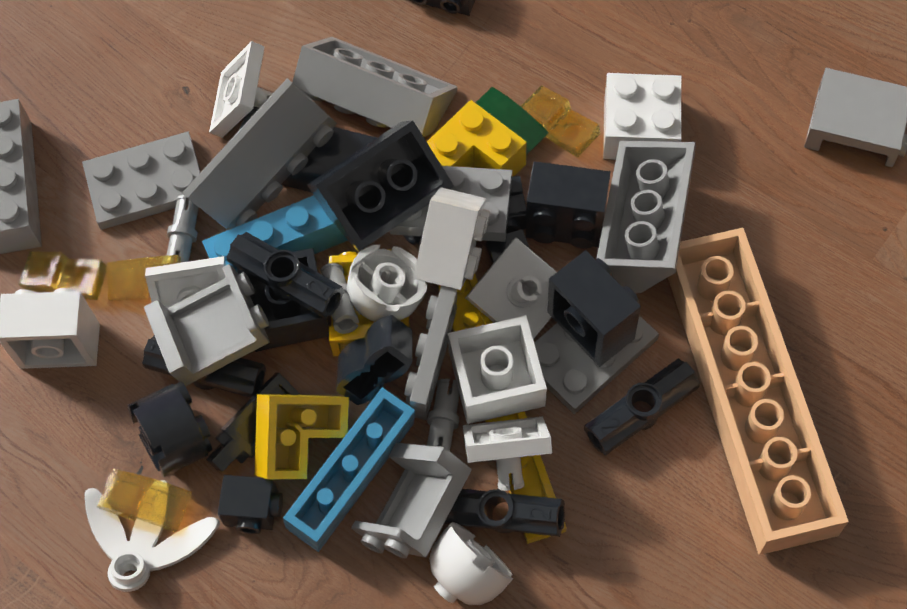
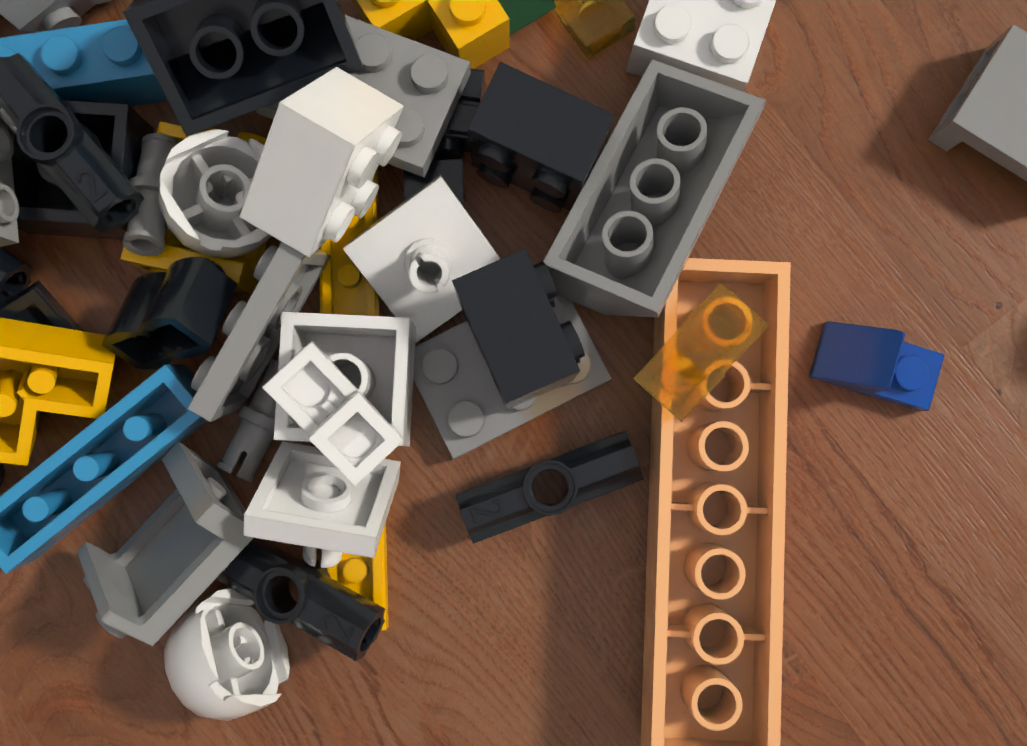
camera: 10 degrees right, 20 degrees up
none -> white slope [262,341,404,486]
none -> clear yellow slope [633,282,769,422]
none -> blue slope [809,321,945,412]

